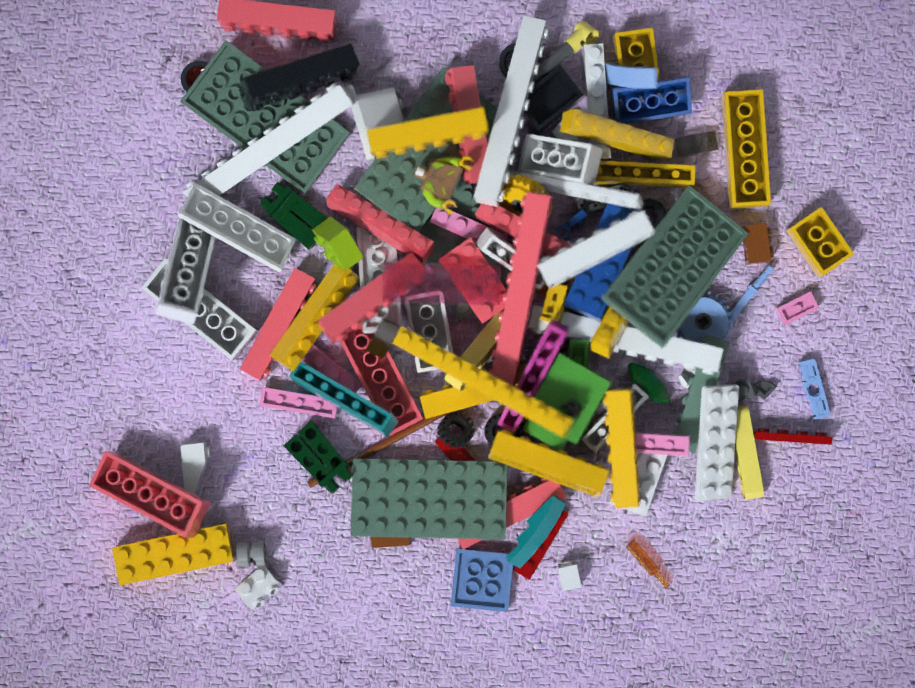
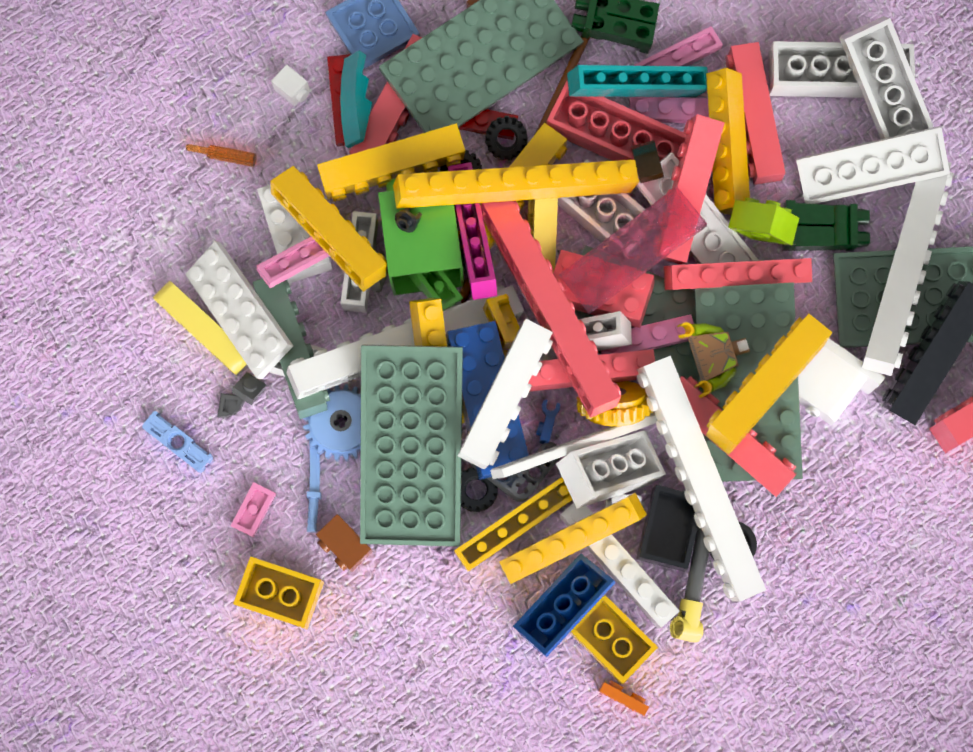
camera: 140 degrees right, 10 degrees down
light blue slope [604,61,658,88] -> none
green tile [628,362,670,404] -> none
clear smoke slope [675,131,719,158] -> none
yellow brick [721,89,771,209] -> none
red plate [753,428,833,445] -> none
none -> orange plate [598,680,649,716]

